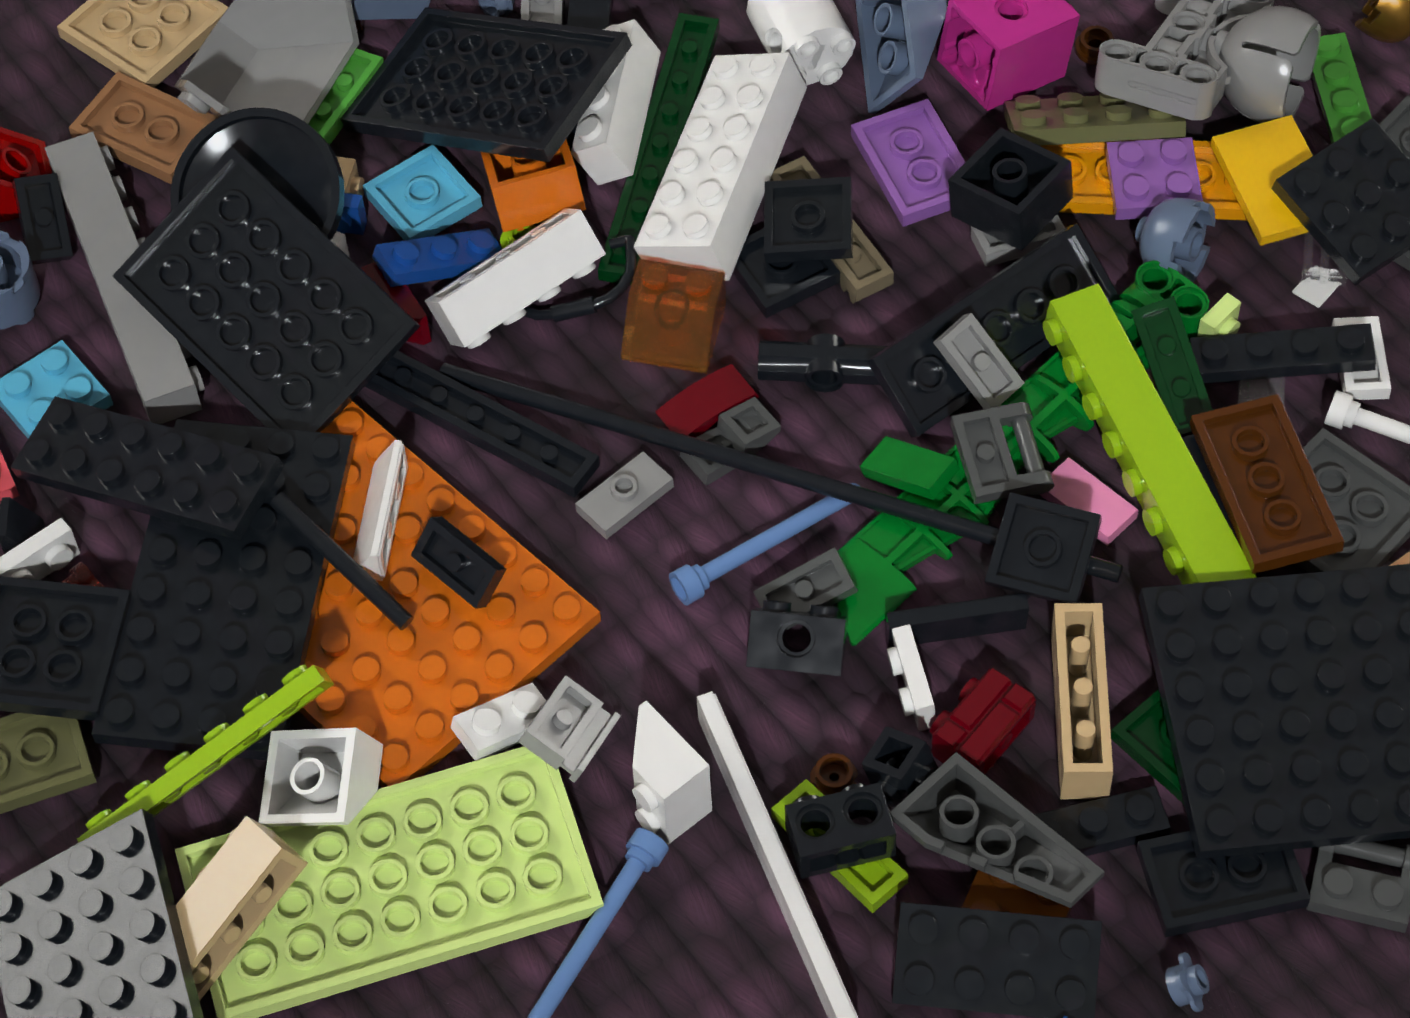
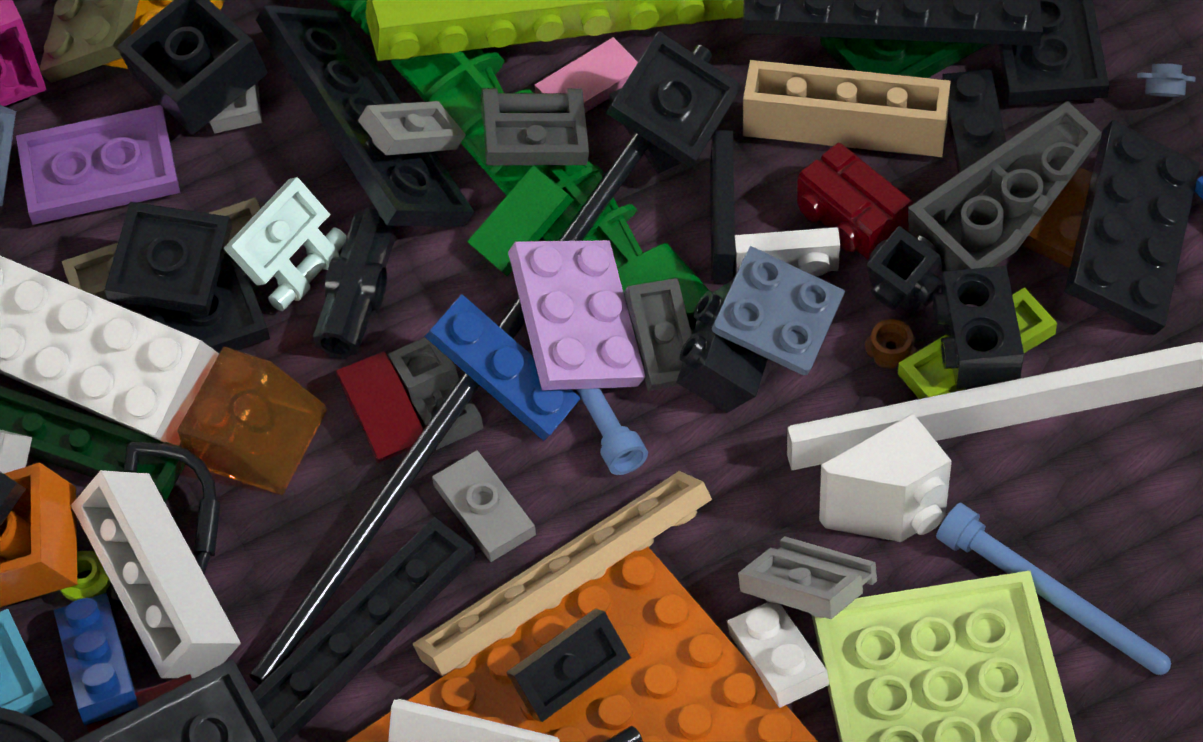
camera: 80 degrees left, 0 degrees up
none -> light aqua plate [223,177,347,311]
none -> tan plate [413,471,712,676]
none -> blue plate [424,294,581,441]
none -> lavender plate [508,240,646,390]
none -> sand blue bracket [712,246,845,375]

